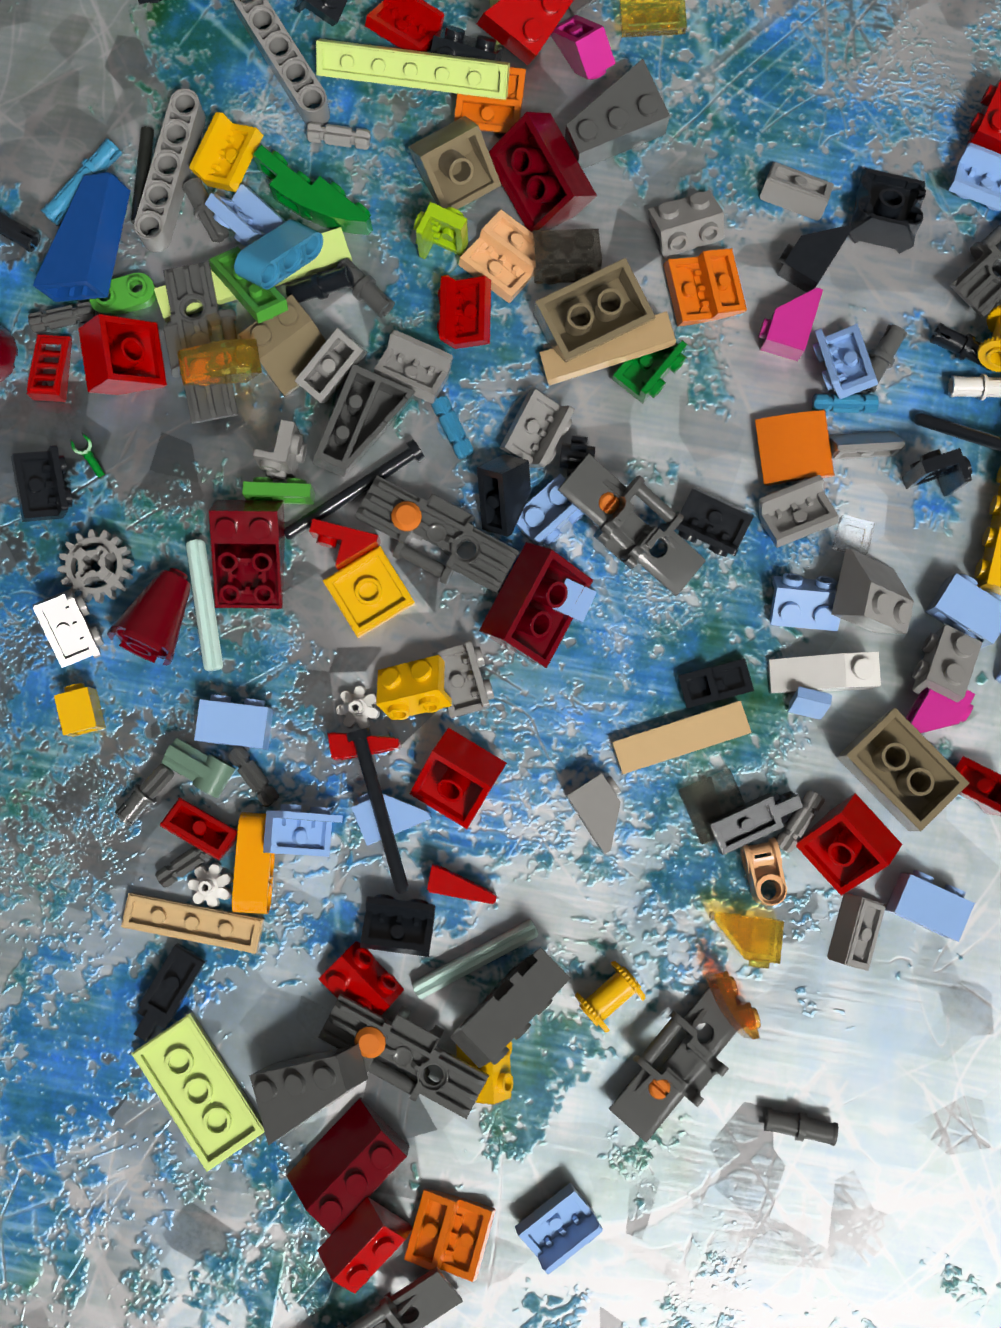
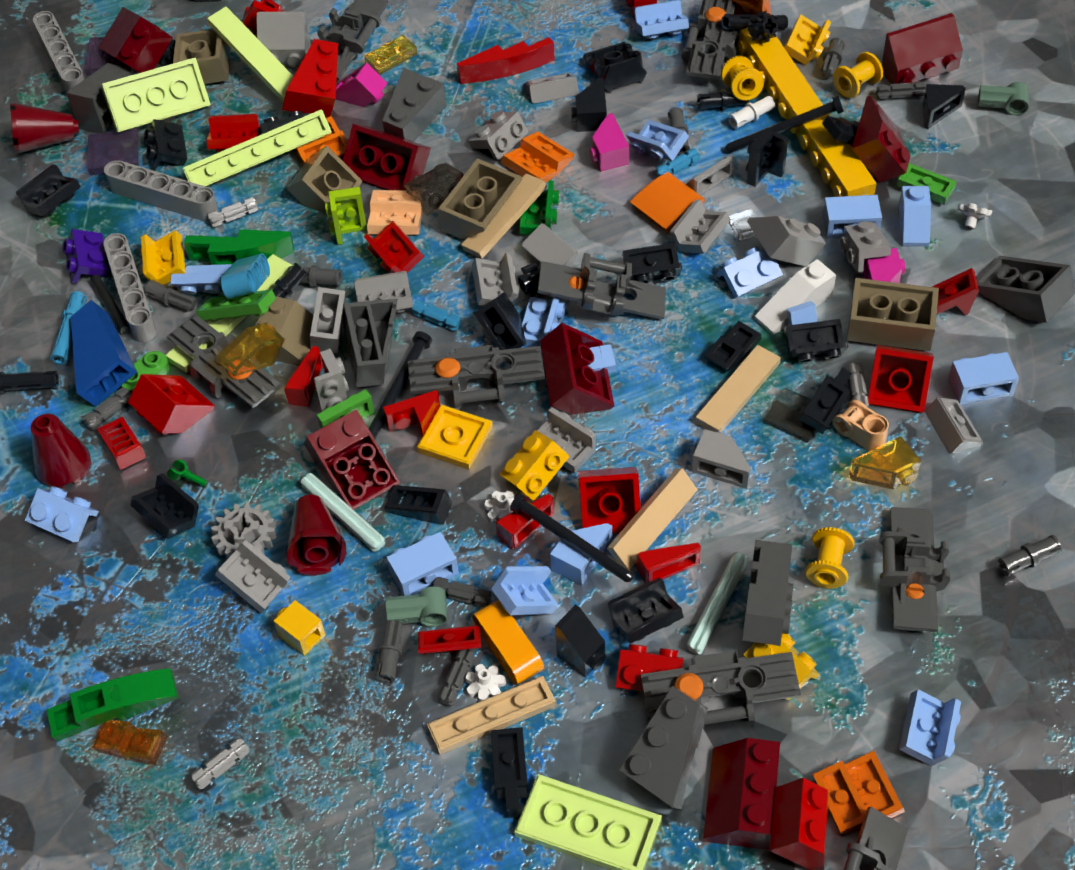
camera: 30 degrees left, 30 degrees down
clear orange slope [706,970,761,1040] -> none
none -> dark purple bracket [62,229,110,284]
none -> red slope [284,346,323,407]
none -> black slope [384,485,452,524]
none -> red slope [457,37,555,84]
none -> light grey slope [521,223,578,267]
none -> black slope [555,604,606,677]
none -> tan tile [607,468,698,570]
none -> black bracket [784,319,848,363]

